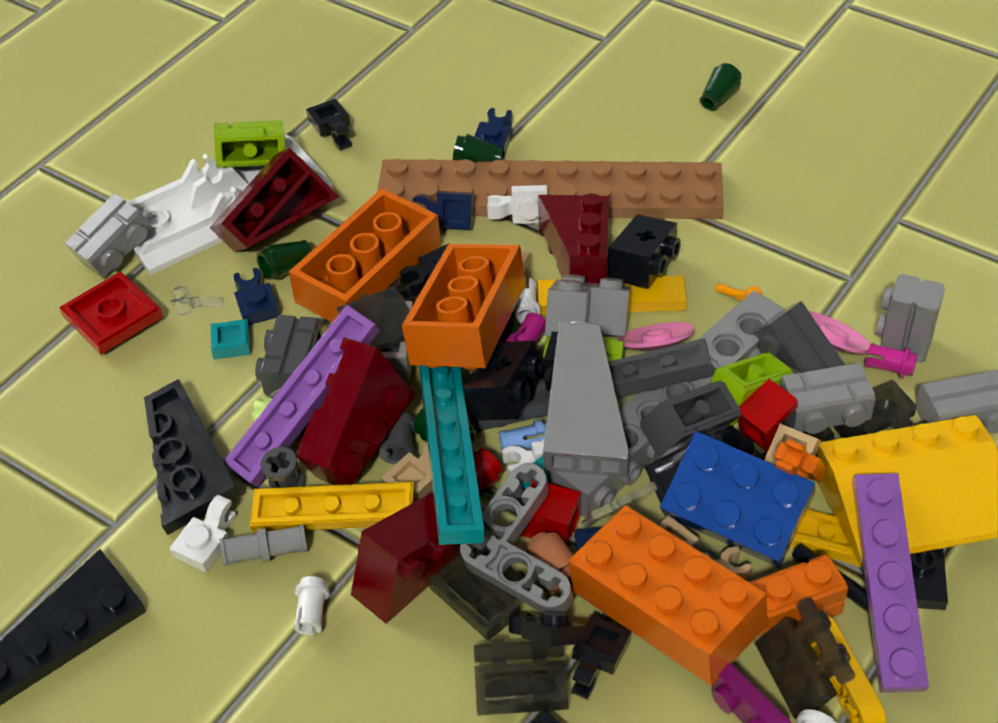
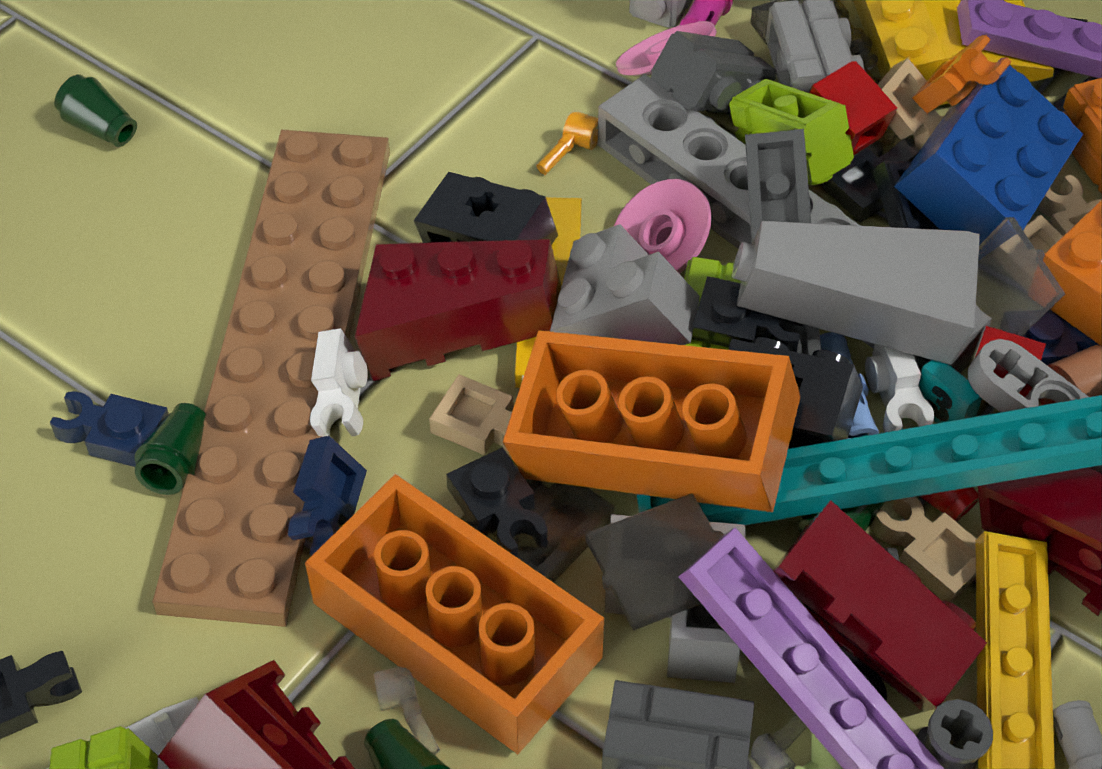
camera: 90 degrees left, 5 degrees up
dark grey brick [640,381,741,457] -> none

